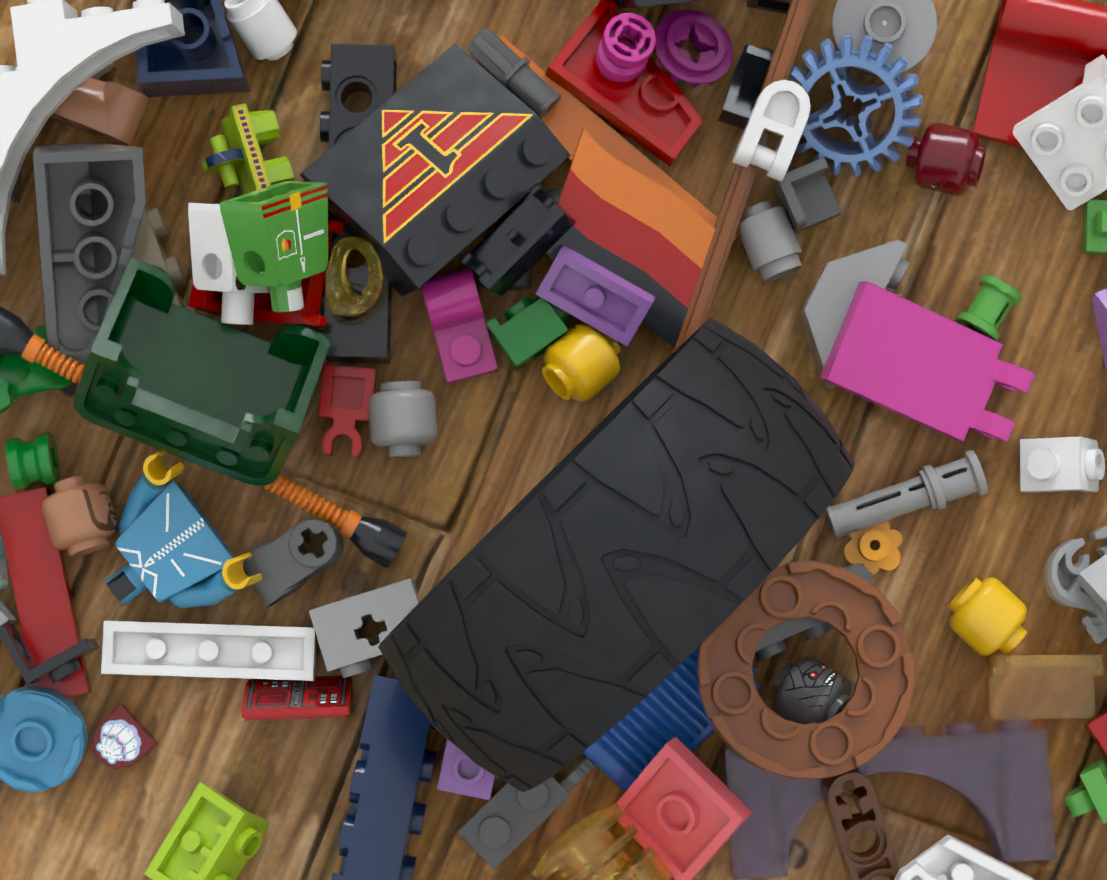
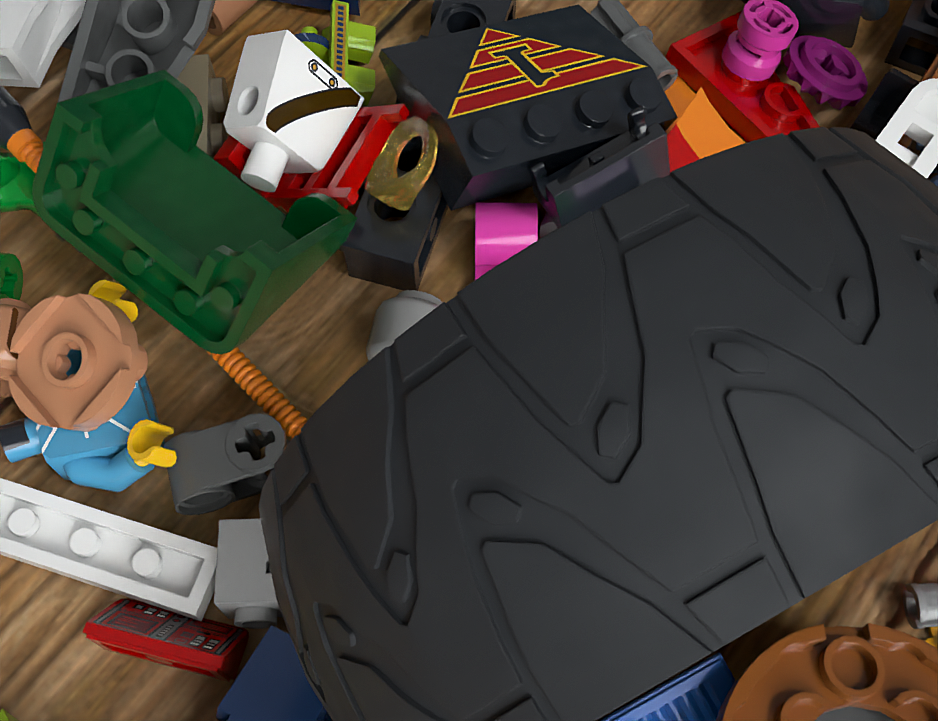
camera: 15 degrees right, 20 degrees down
bright green torso [219,181,328,312] -> none
red plate [318,364,377,458] -> none
none -> nougat plate [8,293,148,432]

